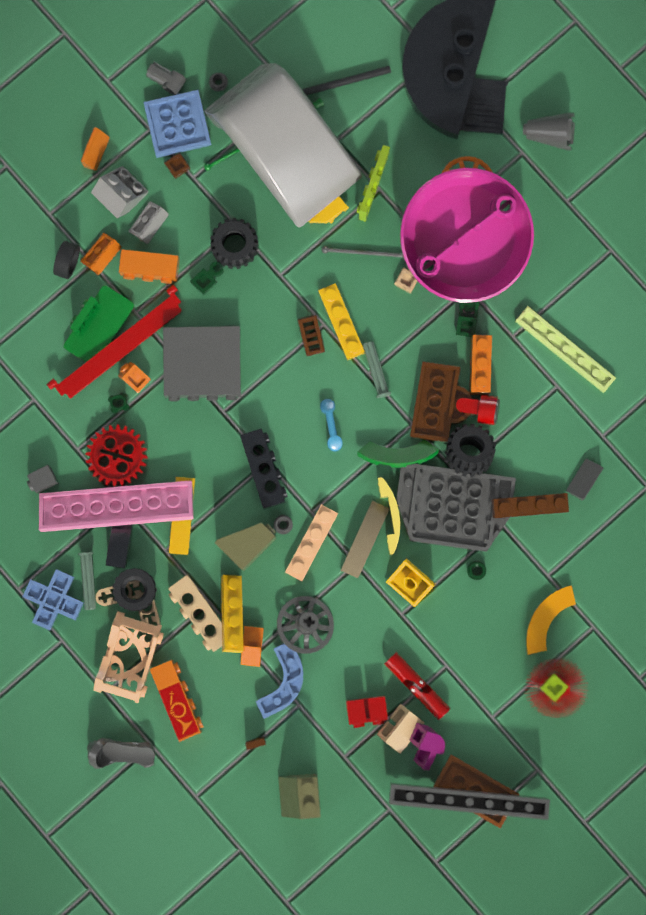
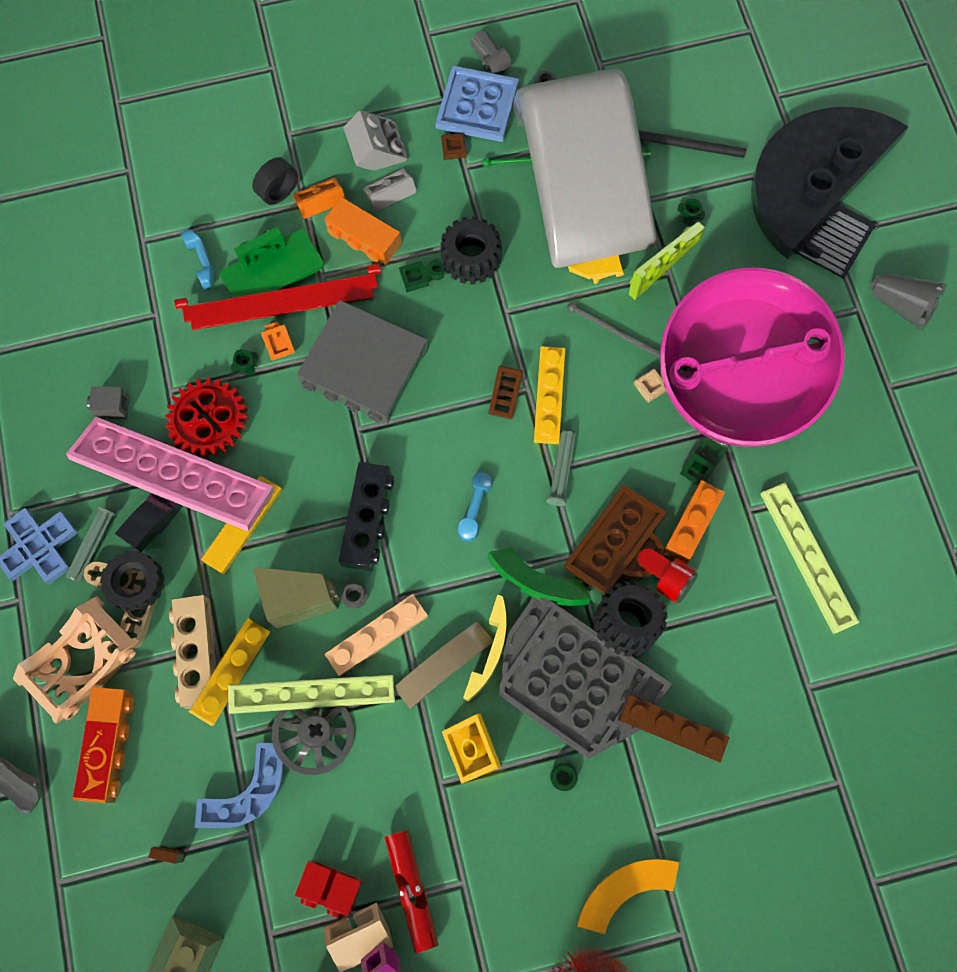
camera: 30 degrees right, 10 degrees down
orange slope [81,127,109,171] -> none
orange slope [241,626,264,667] -> none
dark grey slope [566,459,604,501] -> none
none -> dark azure bar [180,229,215,290]
none -> yellowish green tile [228,675,395,714]
none -> dark green plate [677,199,705,224]

